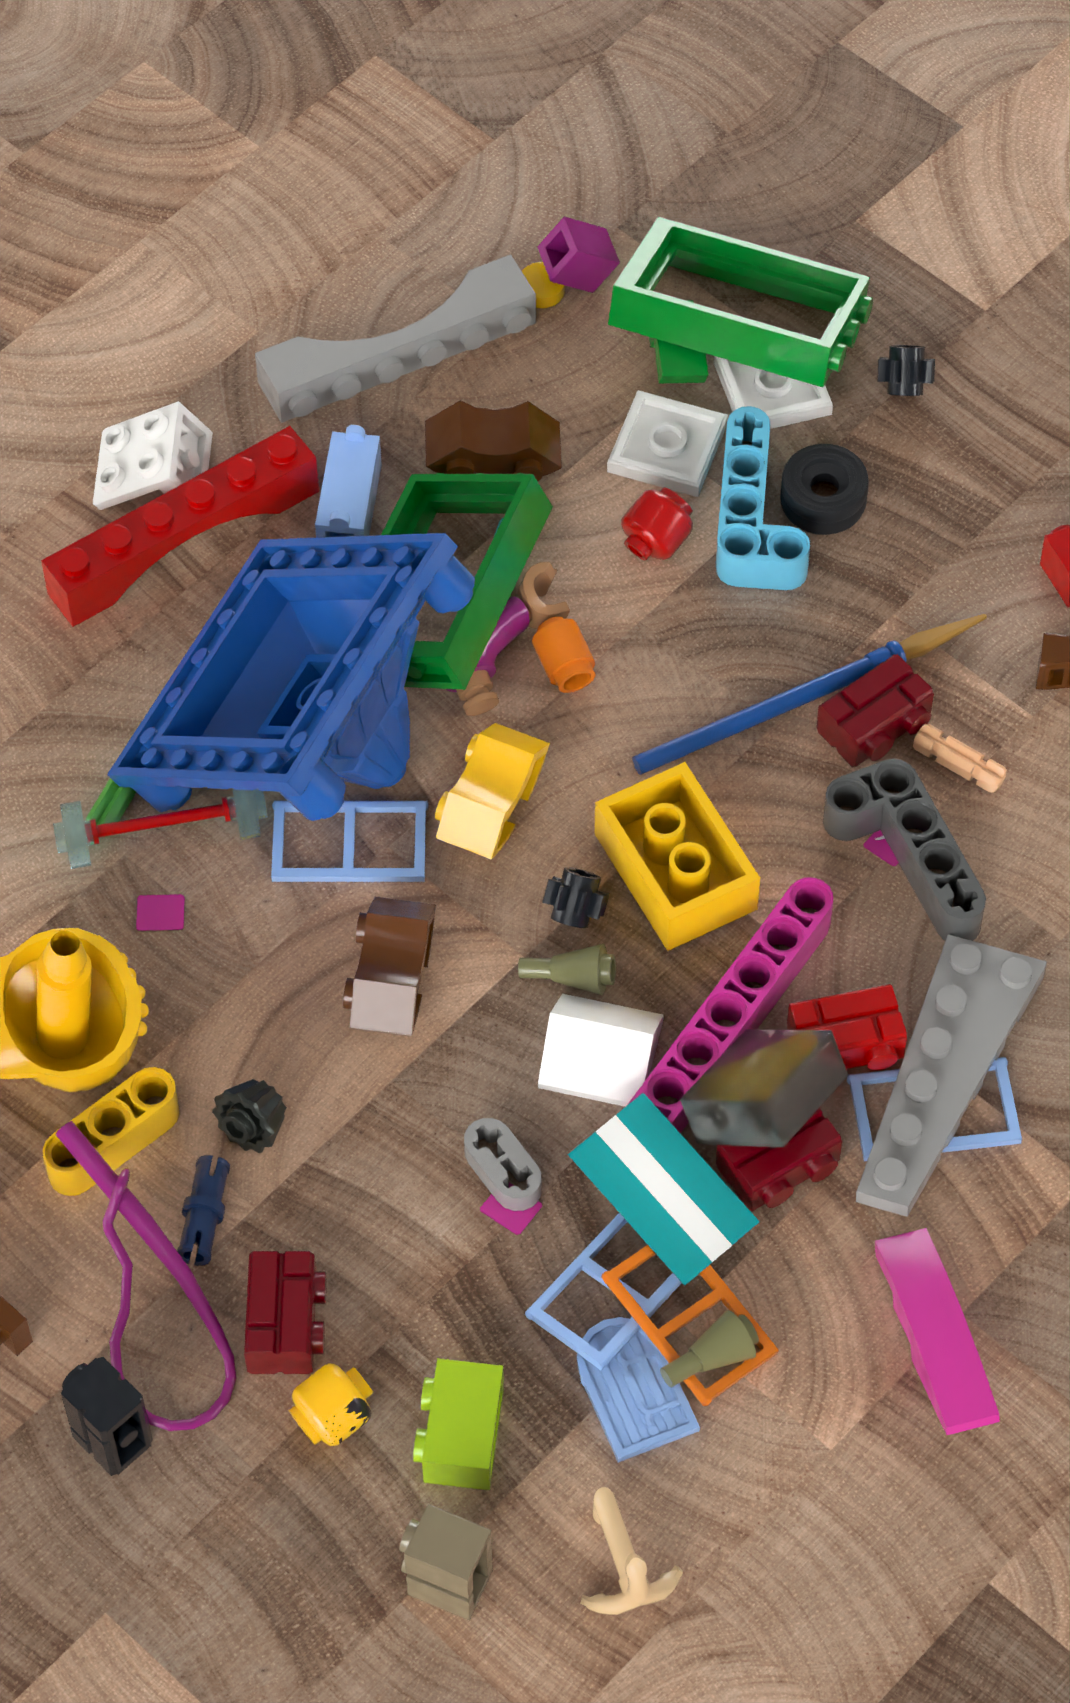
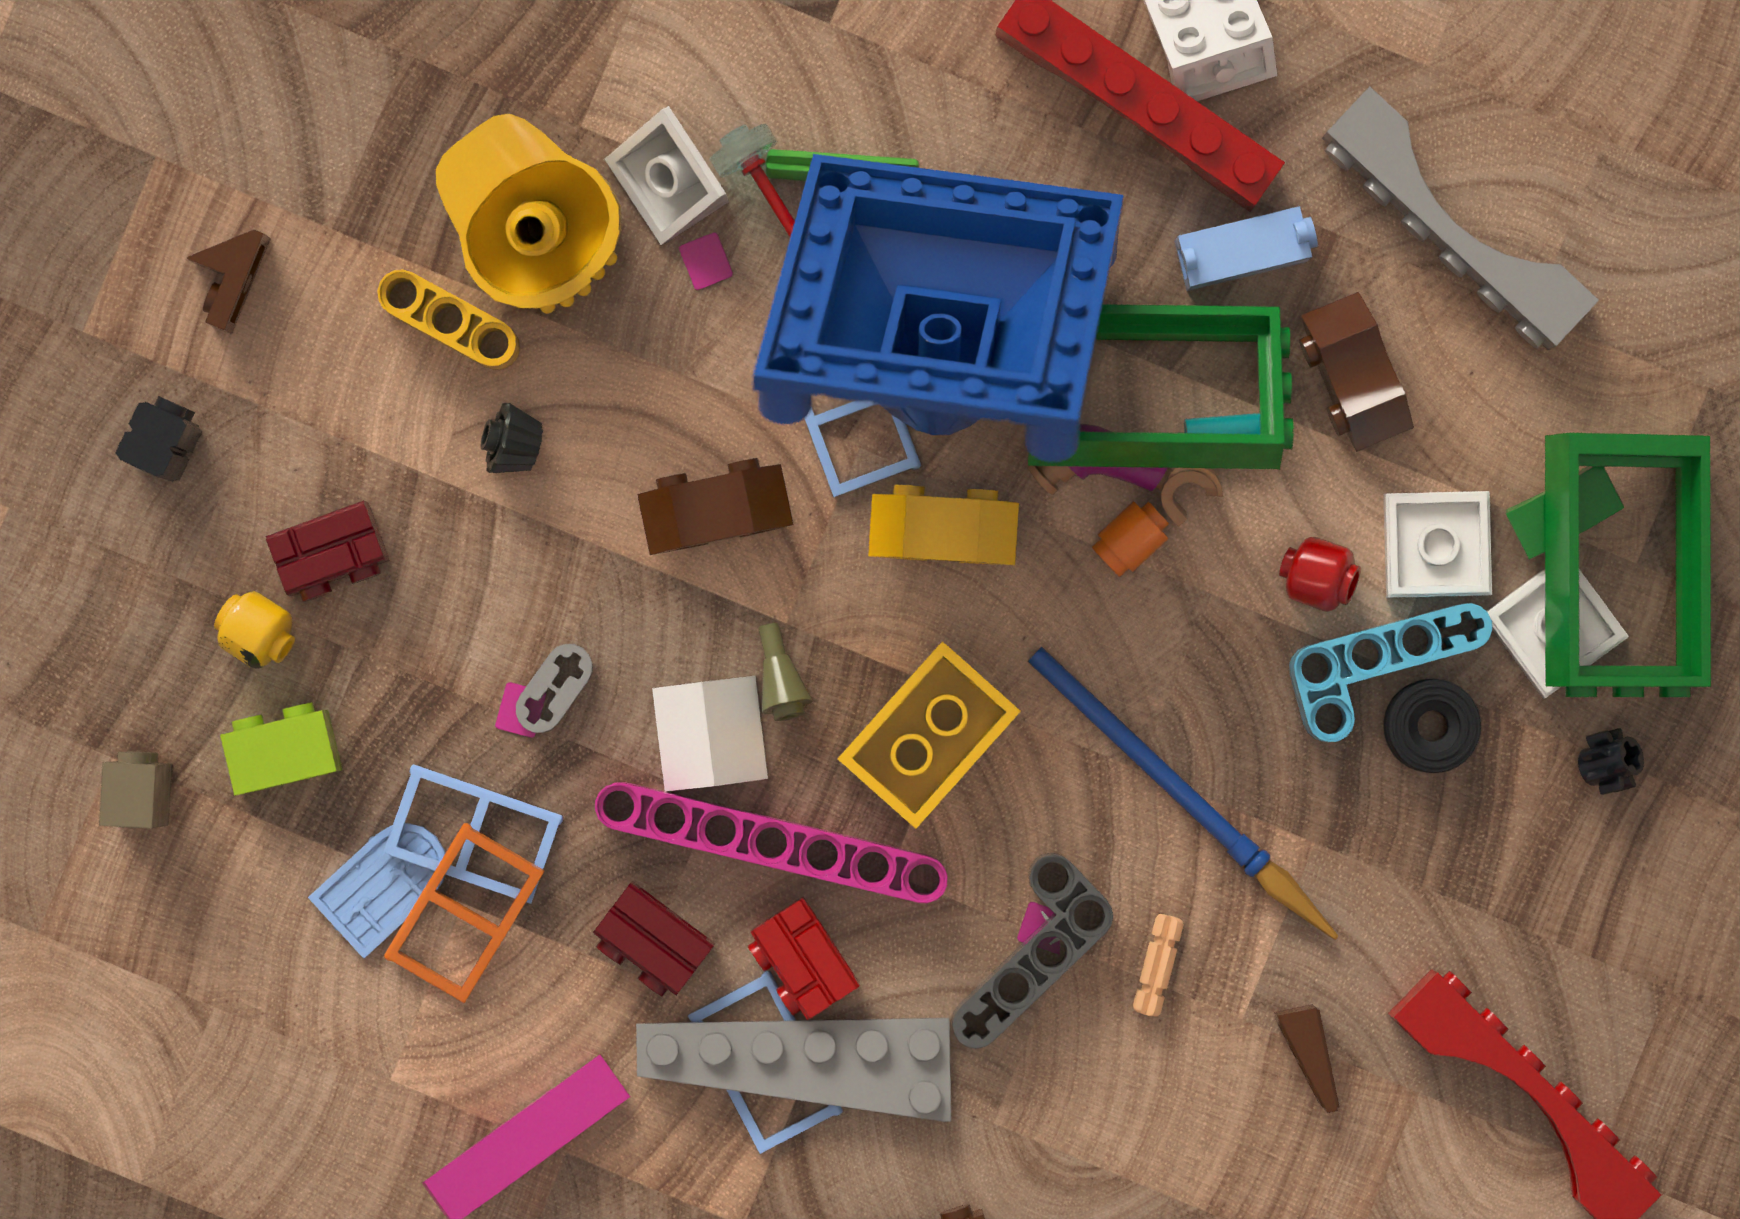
camera: 65 degrees right, 30 degrees up
magenta piece [56,1121,237,1431] -> none
dark blue pin [177,1155,230,1266] -> none
yellow tile [522,262,565,308] -> none
magenta brick [537,216,620,293] -> none
black gear [542,867,610,928] -> none
teal sticker [568,1093,760,1286] -> none
tan piece [580,1487,683,1615] -> none
olive cone [660,1310,759,1388] -> none
clear smoke brick [680,1029,848,1147] -> none
dark red brick [816,654,934,768] -> none
none -> white slope [605,106,729,245]

